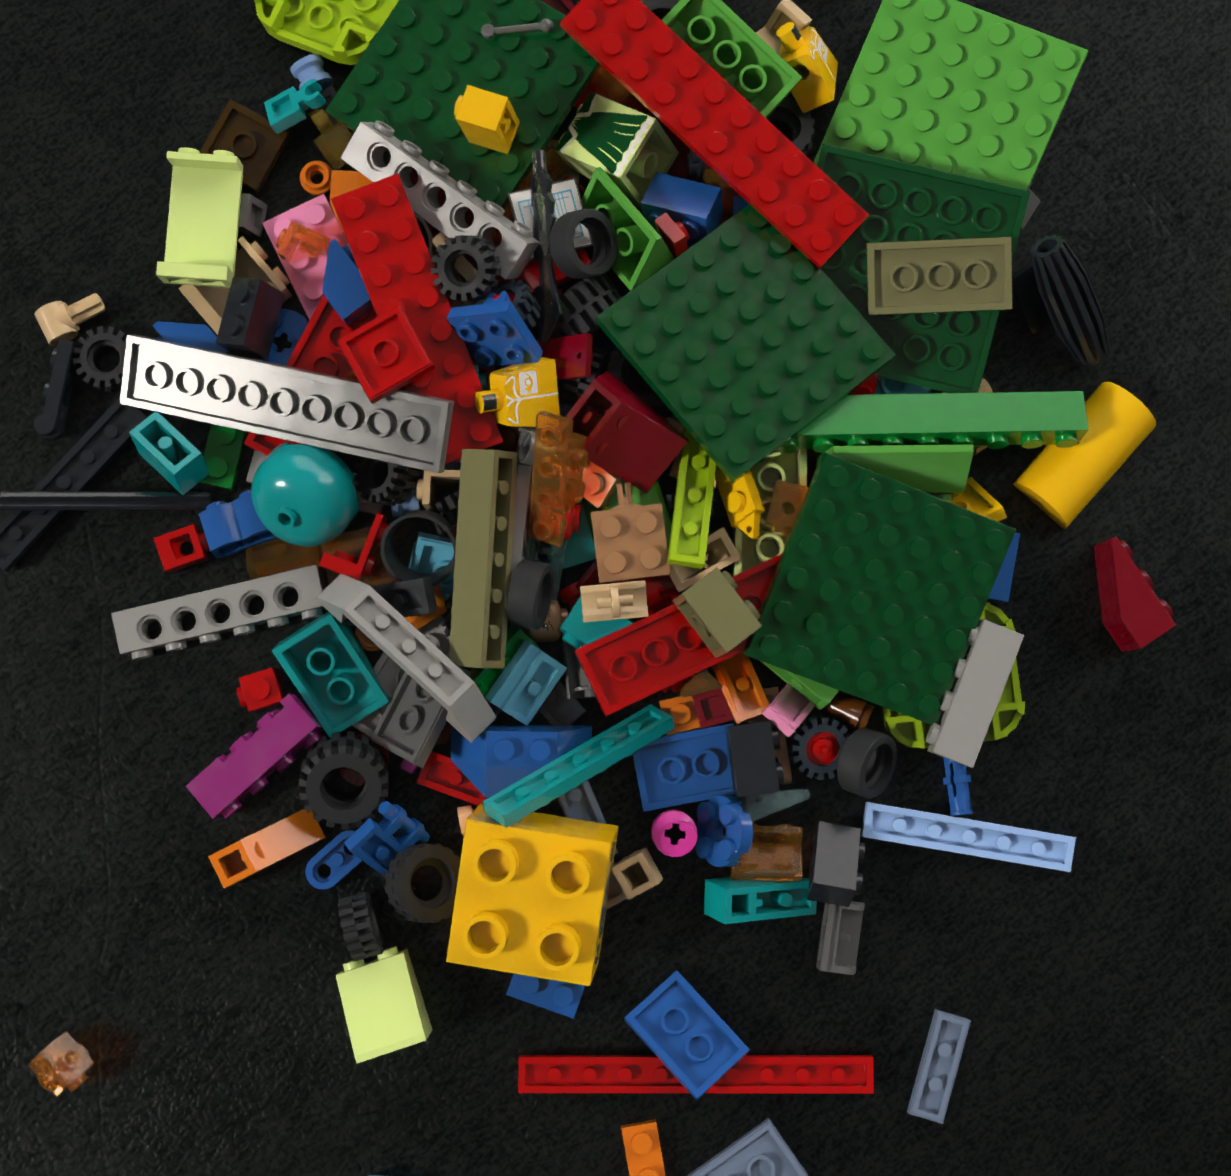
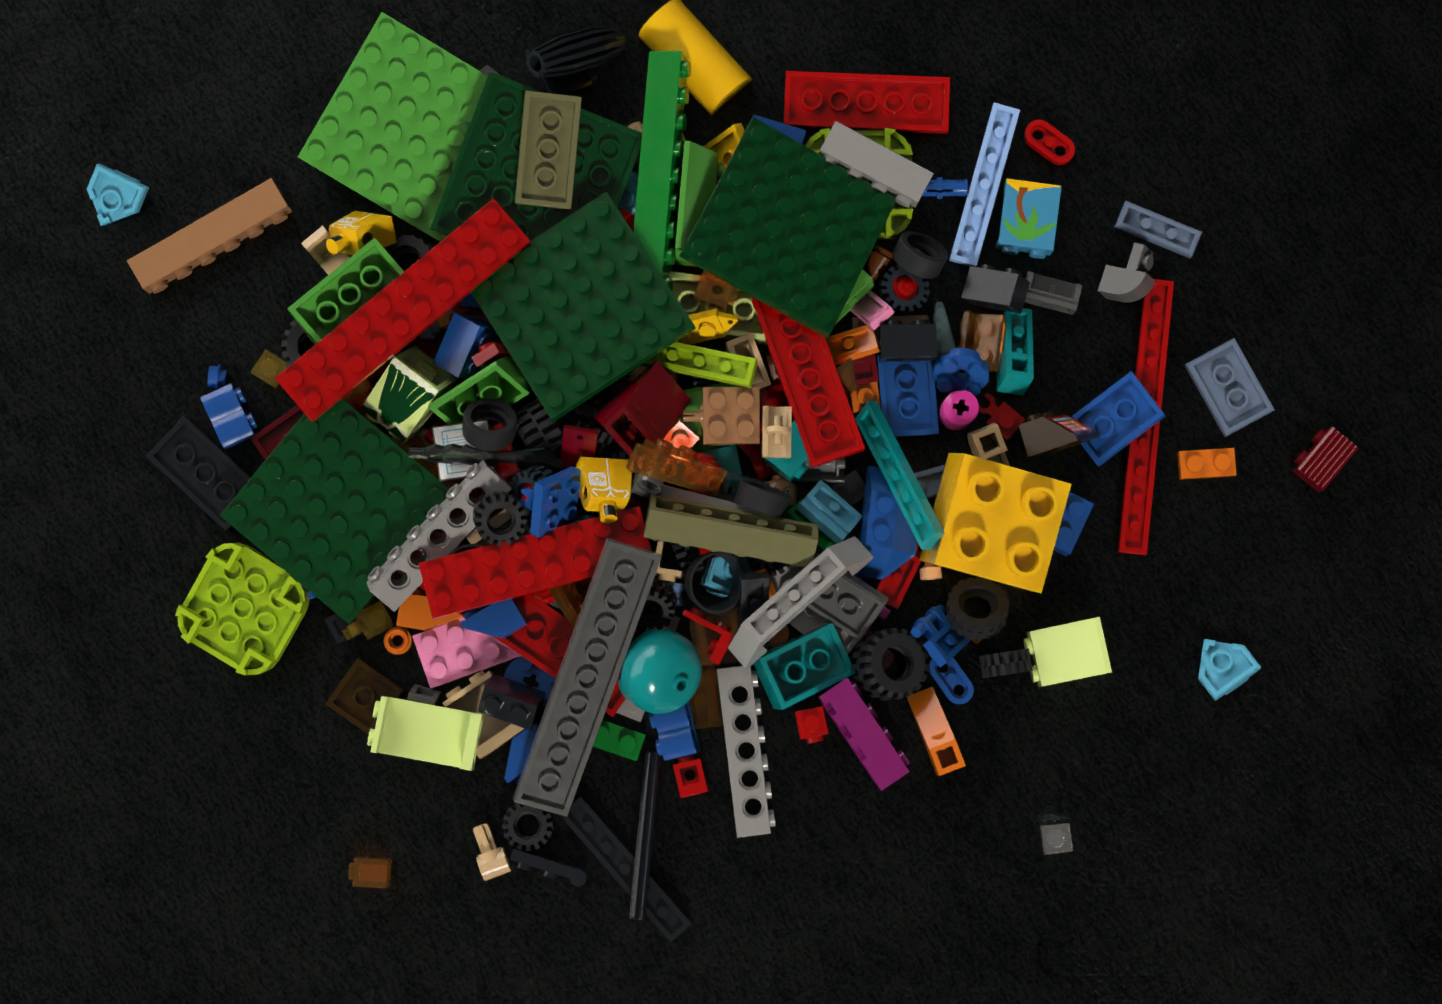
camera: 80 degrees left, 0 degrees up
clear orange brick [28,1031,94,1097] -> none
teal brick [129,411,209,495] -> none
teal plate [264,79,326,134] -> none
clear orange bracket [276,221,331,262] -> none
medium blue wheel [290,54,333,93] -> none
red plate [337,304,435,404] -> none
yellow brick [454,85,520,154] -> none
dark grey hinge [481,18,554,40] -> none
olive brick [673,567,762,658] -> none
dark red slope [1094,536,1176,652] -> none
none -> clear orange brick [348,856,392,888]
none -> red plate [784,71,950,134]
none -> red plate [978,393,1025,441]
none -> dark azure panel [995,179,1061,259]
none -> dark brown slope [1019,411,1100,457]
none -> red plate [1024,120,1075,165]
none -> clear plate [1040,823,1073,855]
none -> dark grey brick [1098,243,1155,302]

